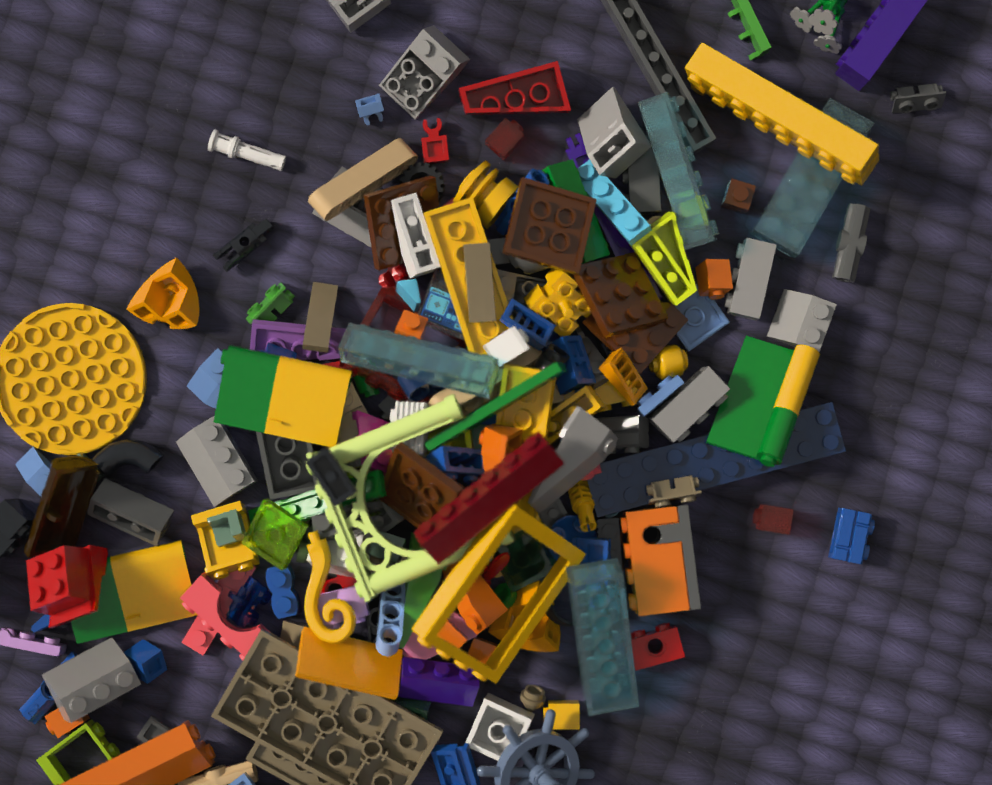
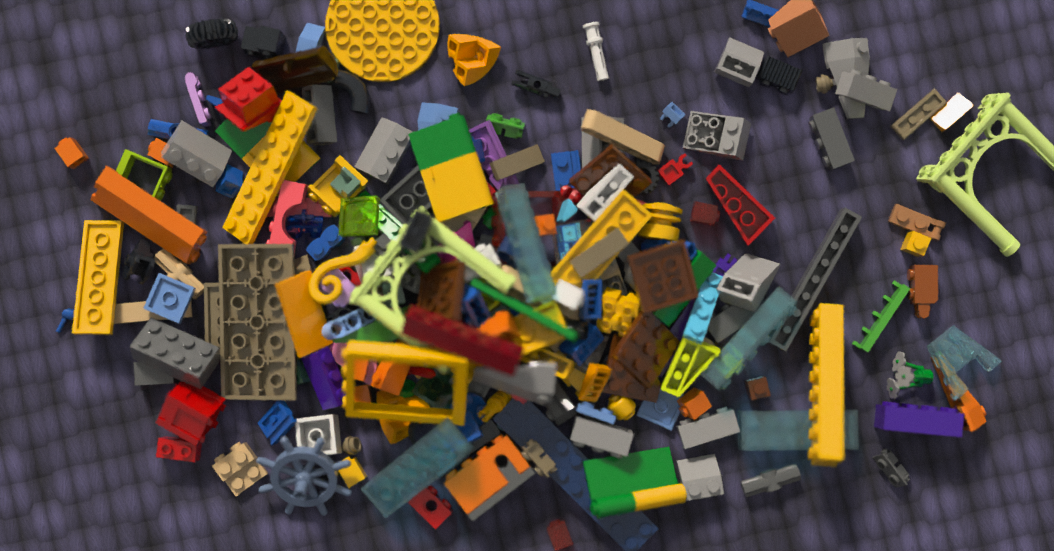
camera: 55 degrees right, 0 degrees up
none -> yellow plate [222,91,318,244]
none -> blue plate [551,150,581,192]

